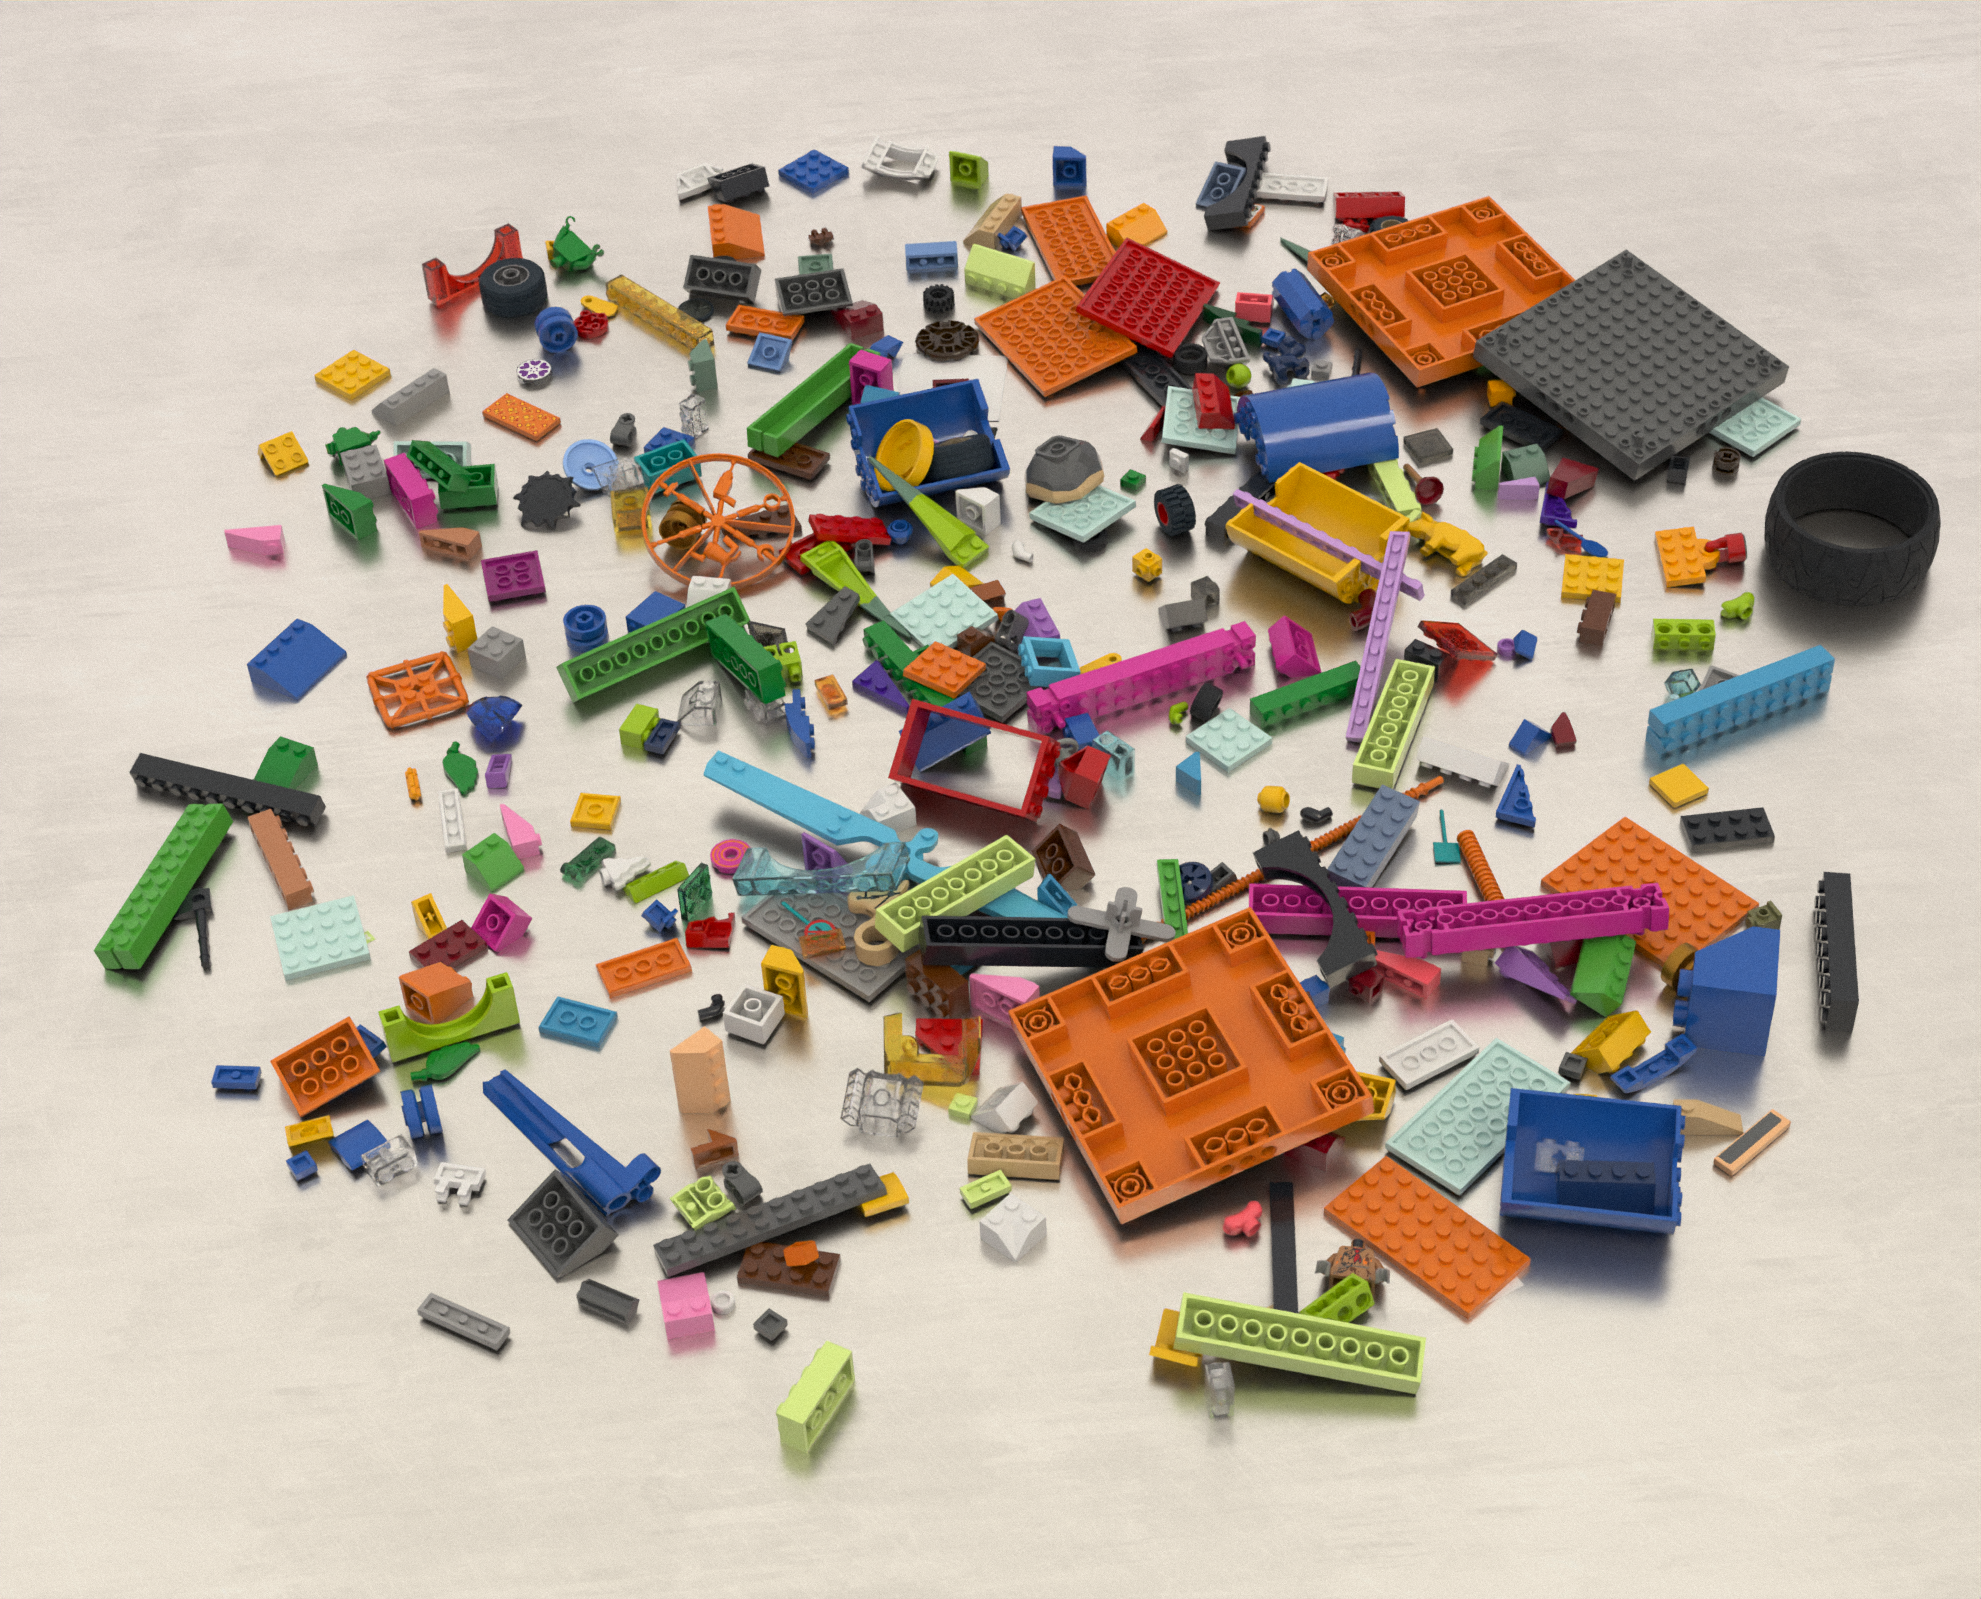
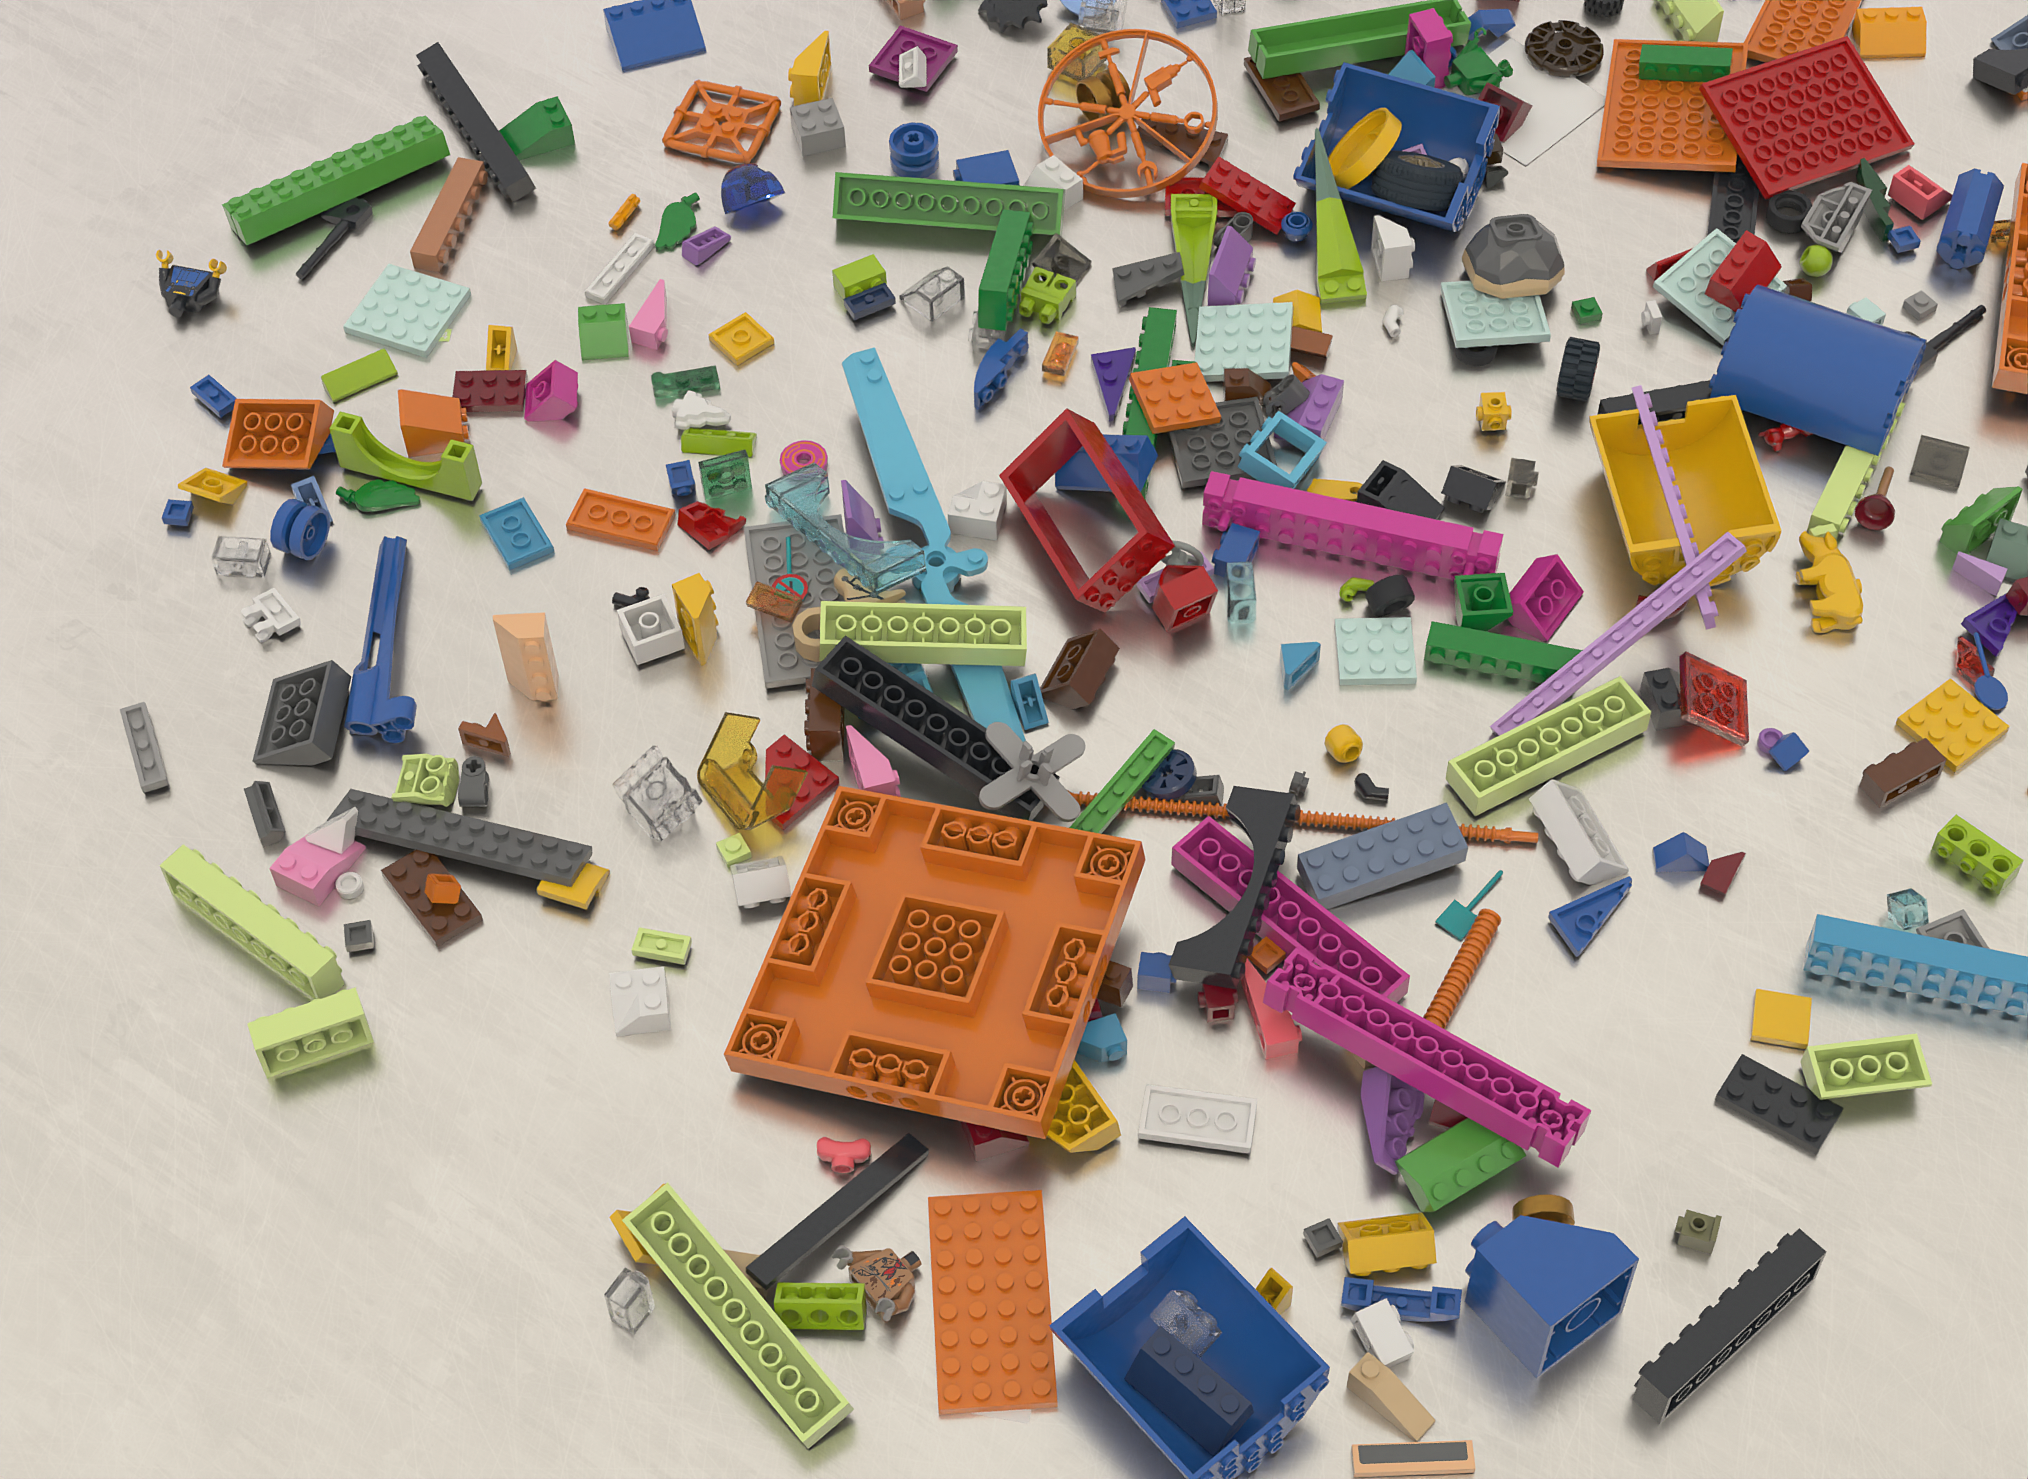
camera: 40 degrees right, 10 degrees up
blue slope [328,1119,392,1171] -> none
teal brick [634,439,702,493] -> none
tan slope [967,1132,1064,1180] -> none
dark blue animal [1262,336,1310,385] -> none
light aqua plate [1385,1038,1570,1196] -> none
clear smoke plate [1450,554,1517,605] -> none
orange plate [1540,817,1759,967] -> none
none -> torso [156,250,227,317]
none -> yellowish green brick [159,844,345,1000]
none -> medium blue slope [291,476,333,522]
none -> white slope [305,807,358,854]
none -> lime slope [321,348,398,402]
none -> white slope [899,46,926,88]
none -> medium lavender slope [1207,226,1256,306]
none -> white brick [1351,1298,1414,1368]
none -> black slope [1357,460,1445,520]
none -> green torso [1444,28,1513,96]
none -> green slope [1454,573,1513,632]
none -> green brick [1639,44,1733,82]
none -> yellowish green slope [1800,1033,1932,1100]

